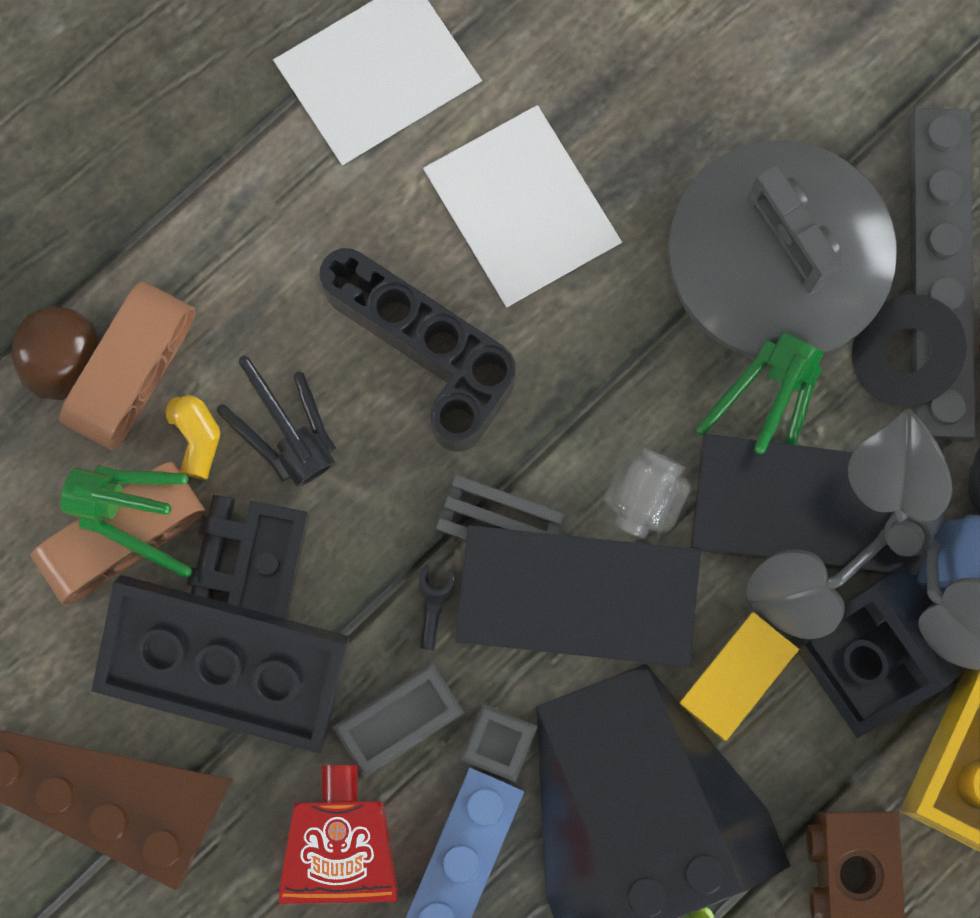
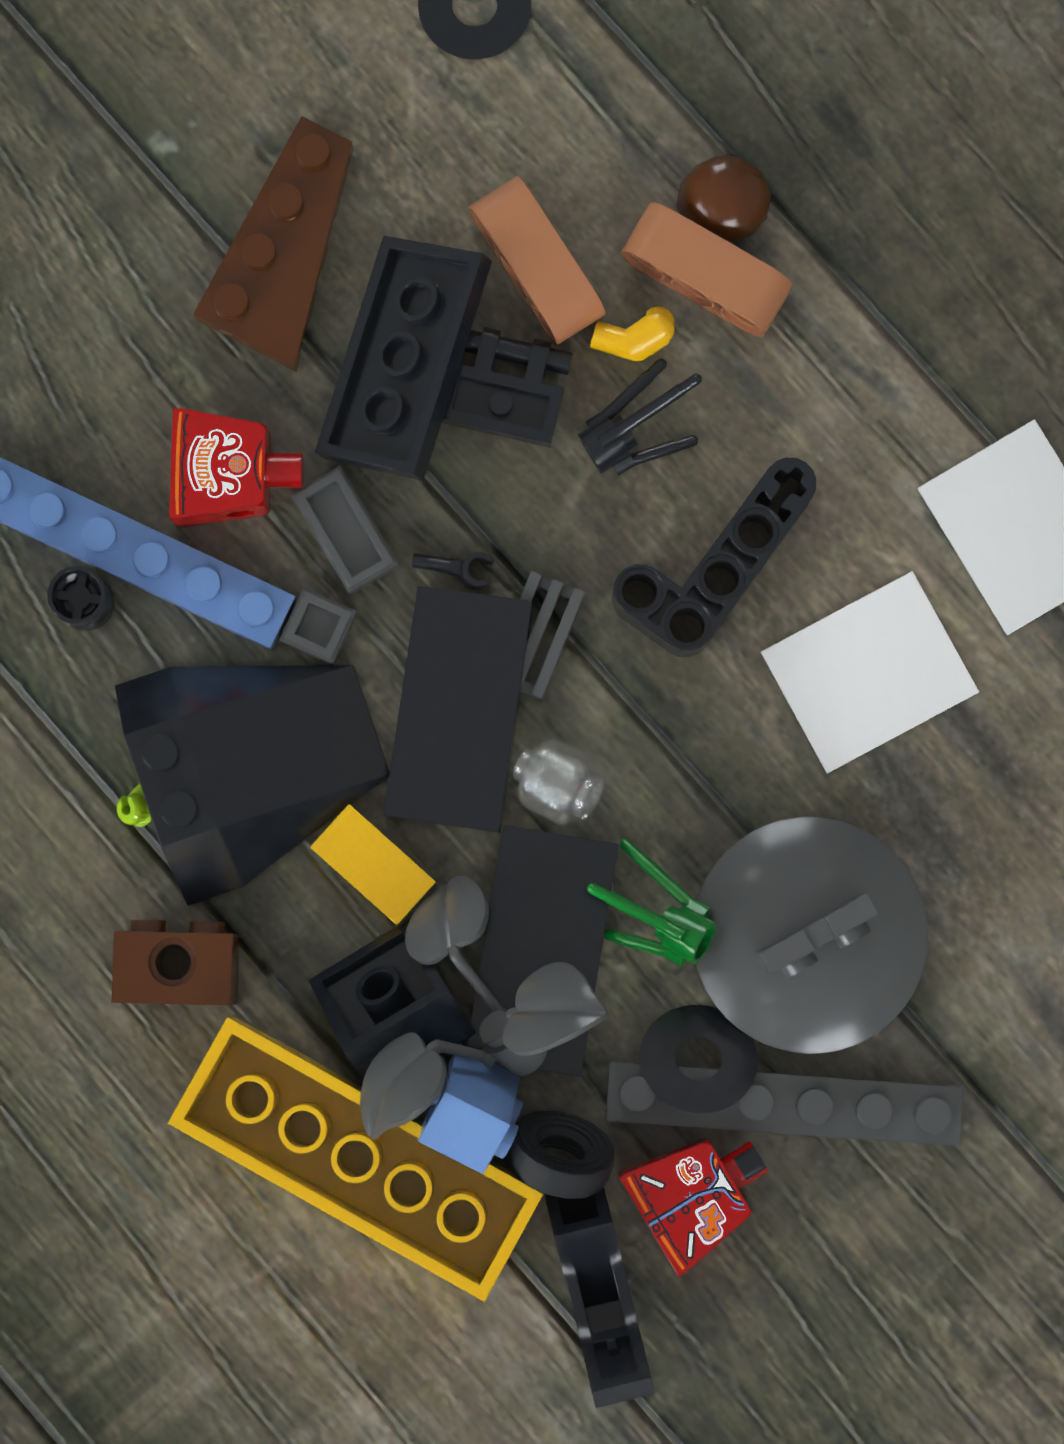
camera: 95 degrees right, 5 degrees up
green plant [61,465,192,578] -> none

